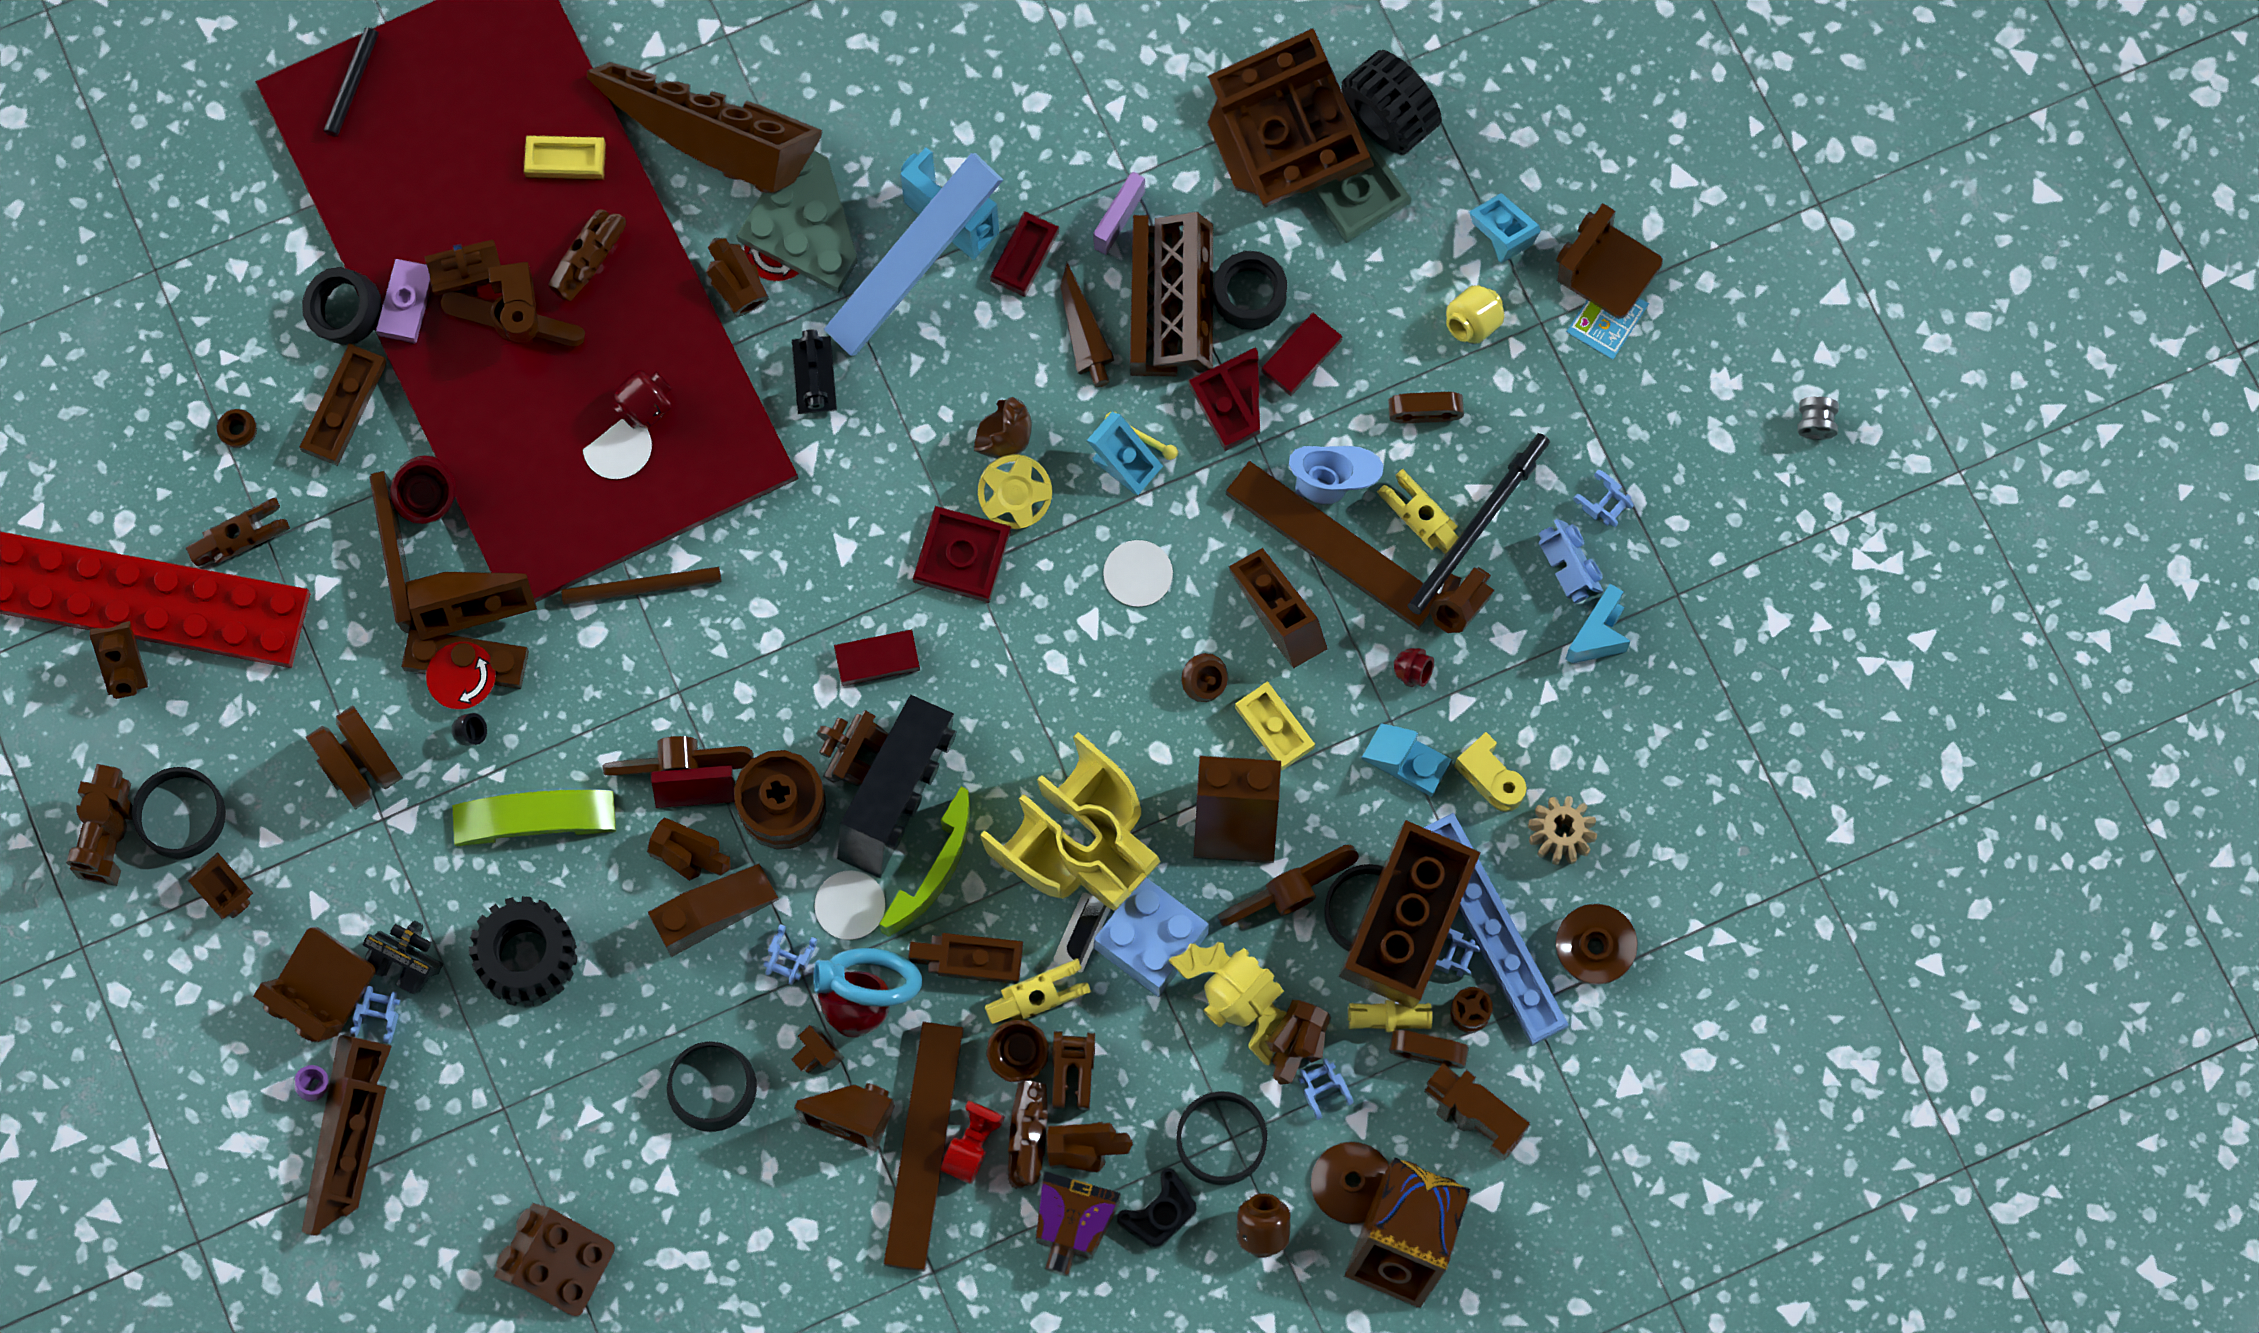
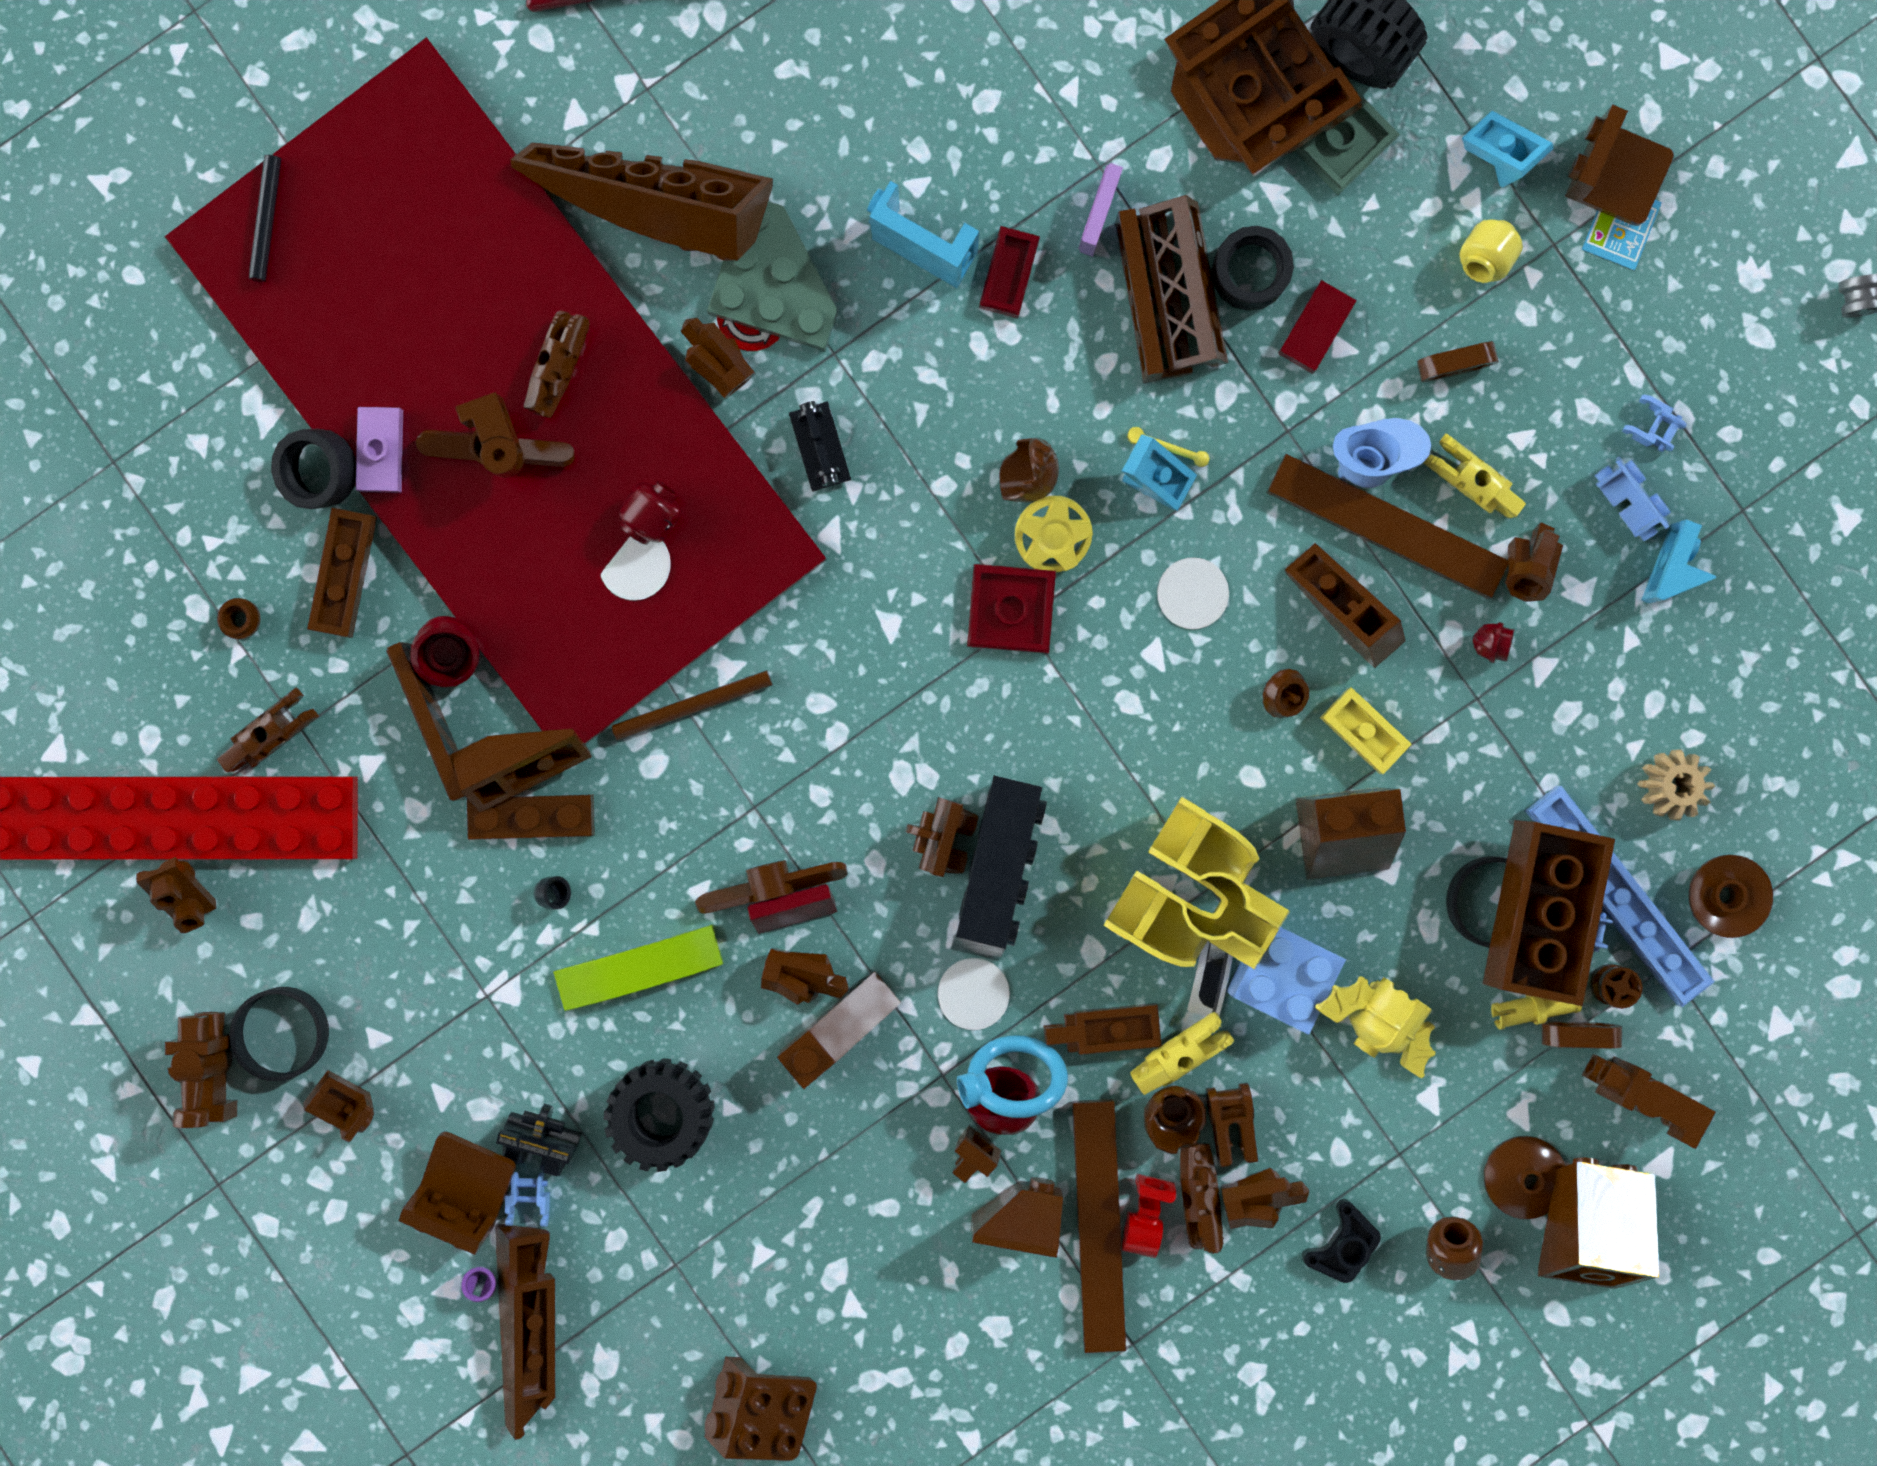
camera: 10 degrees left, 15 degrees up
reddish brown wheel [305,705,403,810] -> none
reddish brown hips [425,239,501,296] -> none
red sticker [426,642,496,710] -> none
light yellow tile [524,136,605,179] -> none
black tyre [667,1041,757,1132] -> none
reddish brown wheel [734,750,827,850] -> none
light blue piece [764,924,818,985] -> none
light blue tile [823,153,1003,356] -> none
dark red tile [834,629,920,686] -> none
lime slope [879,786,970,937] -> none
torso [1036,1171,1121,1276] -> none
reddish brown bar [1060,262,1115,387] -> none
black tyre [1176,1091,1267,1185] -> none
dark red wing [1188,347,1260,451] -> none
reddish brown piece [1218,845,1359,926] -> none
reddish brown rock [1266,1000,1331,1085] -> none
light blue piece [1298,1058,1354,1120] -> none
medium azure slope [1361,723,1452,797] -> none
black bar [1408,433,1550,615] -> none
light yellow leg [1454,732,1527,812] -> none

